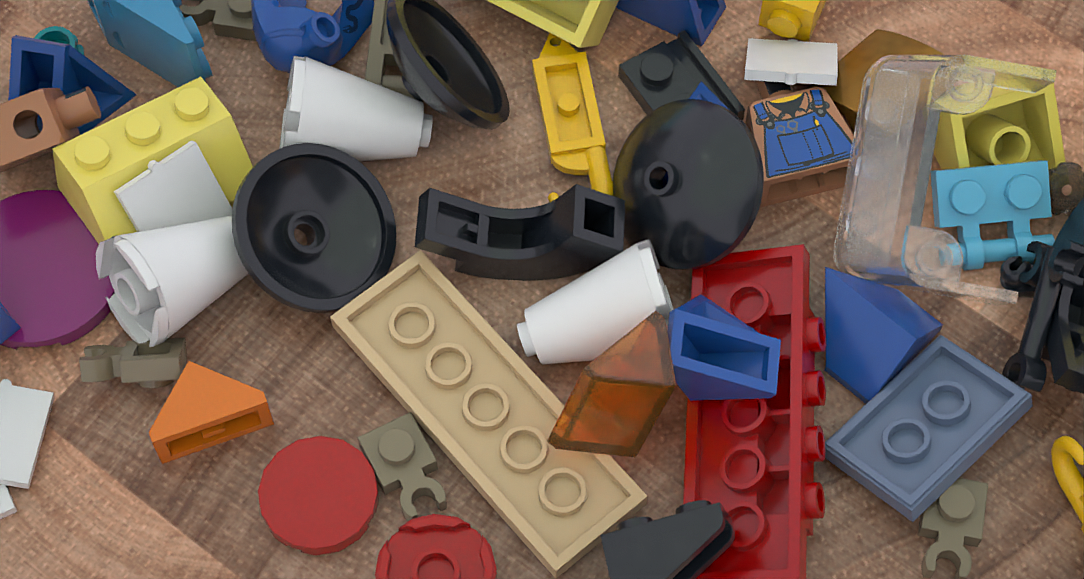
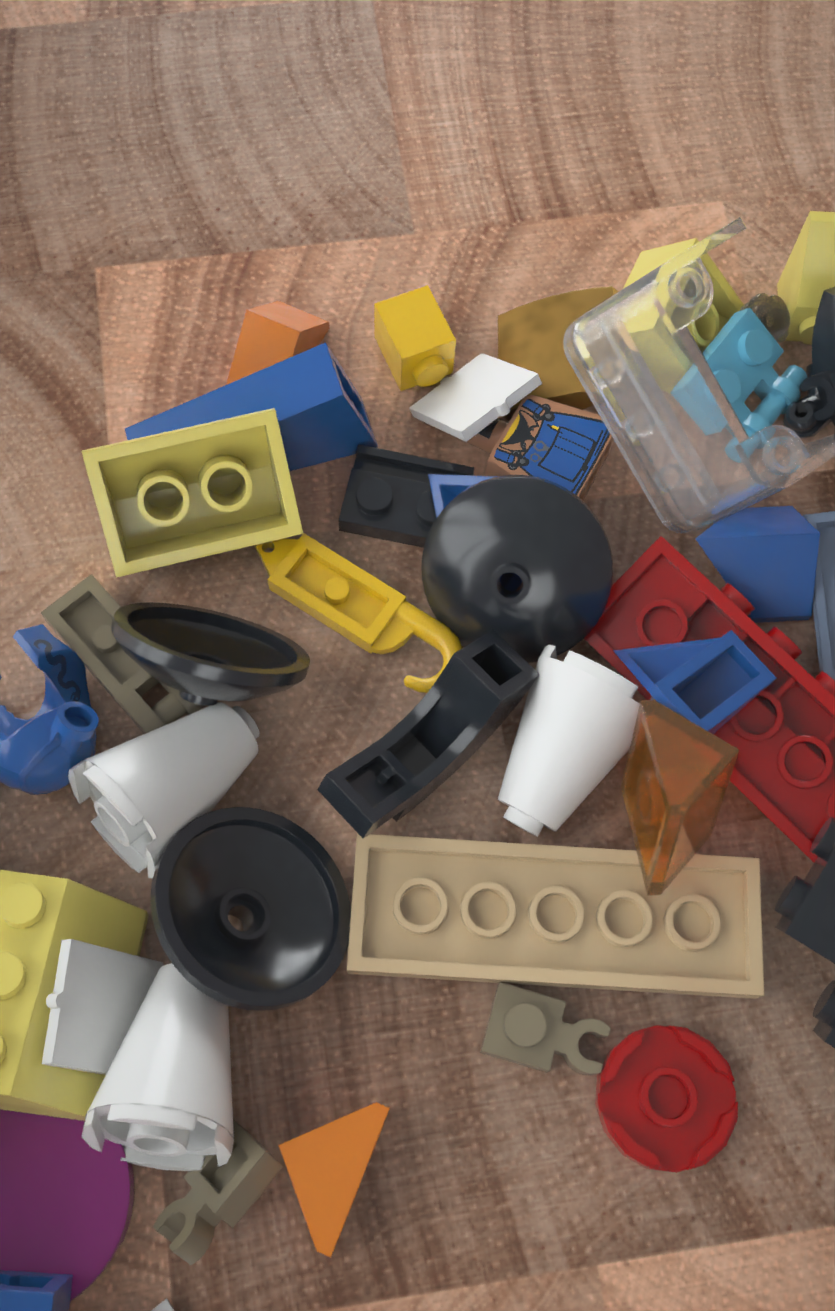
camera: 50 degrees left, 5 degrees up
red tile [258,436,379,556] -> none

